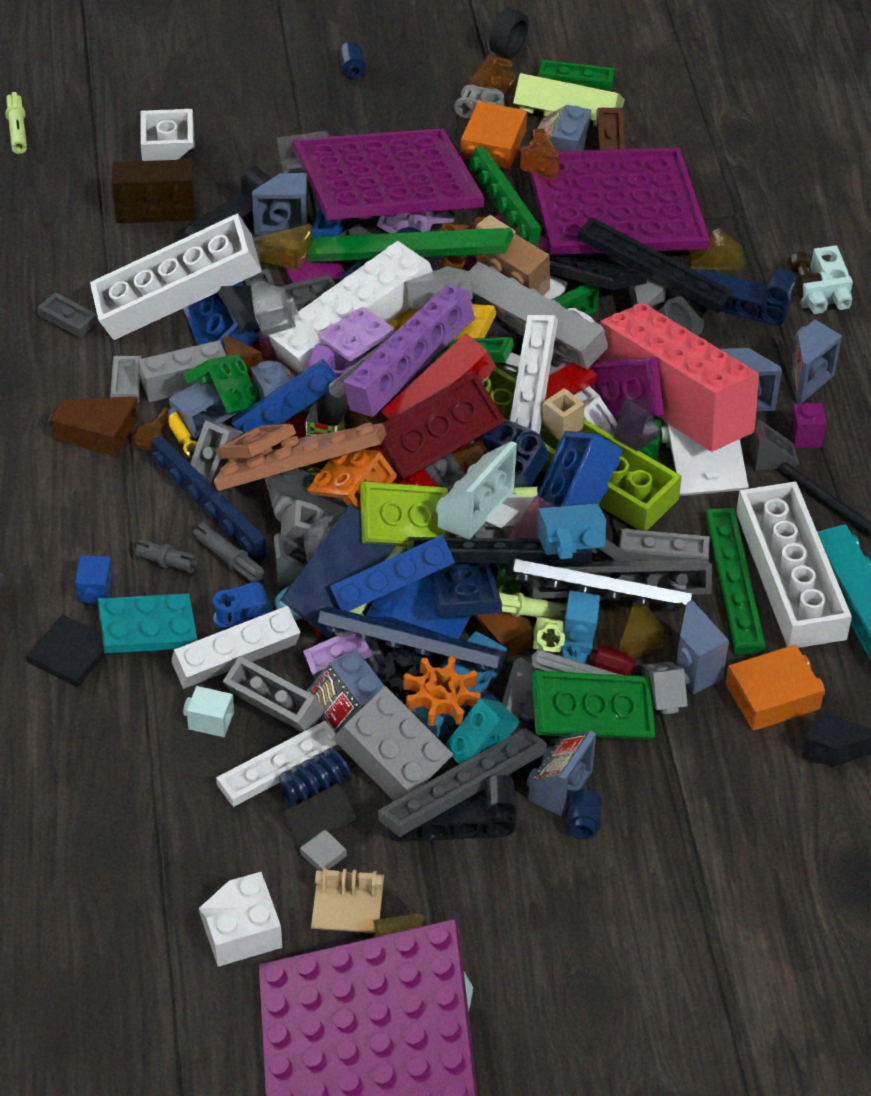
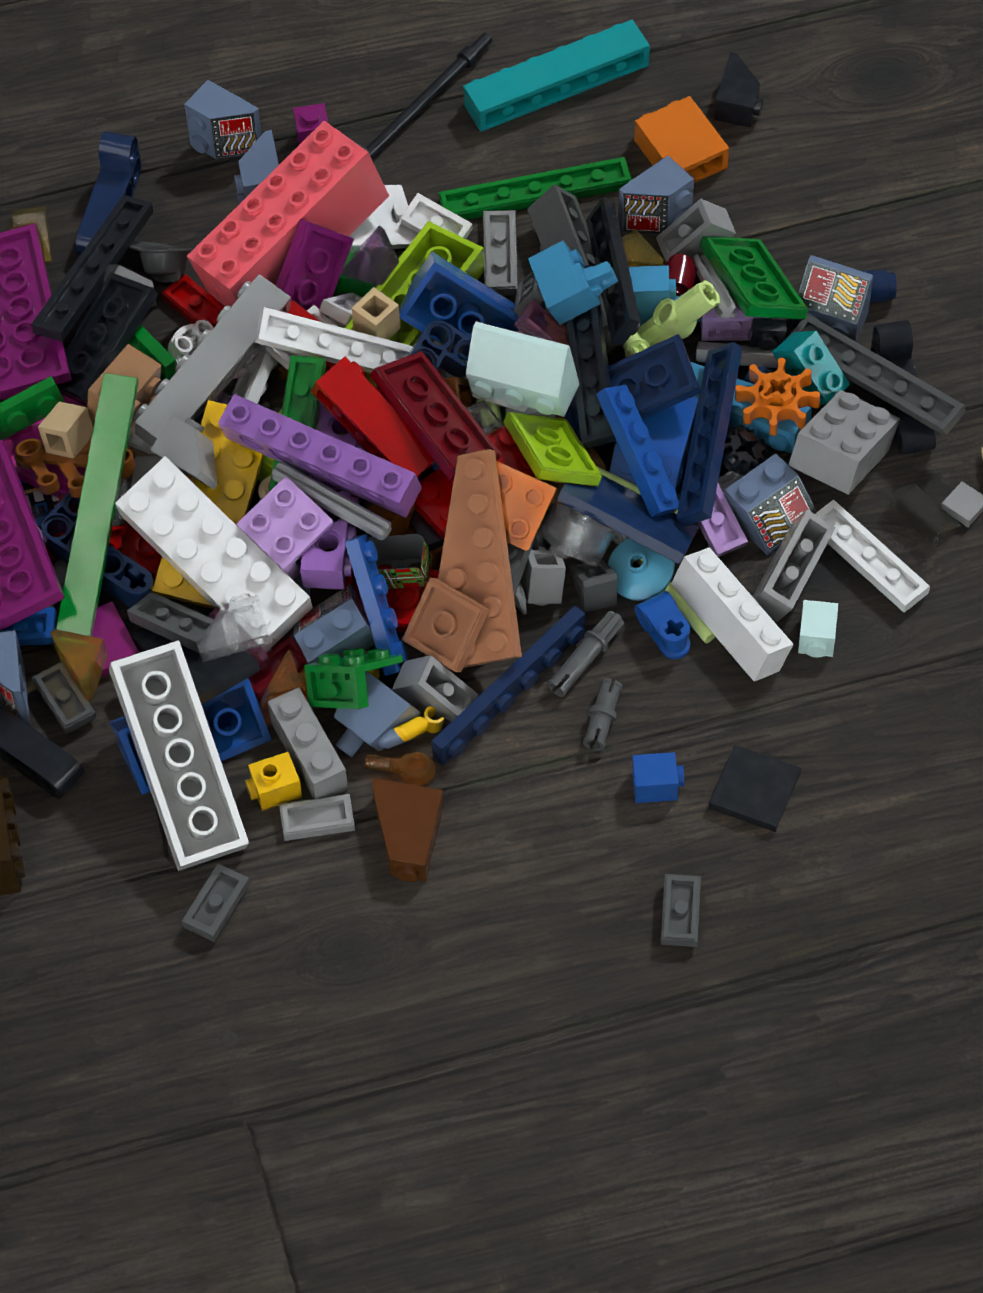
camera: 95 degrees left, 10 degrees up
teal plate [97,594,198,654] -> none
dark blue piece [279,748,352,811] -> none
white brick [736,482,852,648] -> none
light aqua hips [788,245,853,314] -> none
none -> yellow brick [245,752,302,811]
none -> white plate [401,193,473,239]

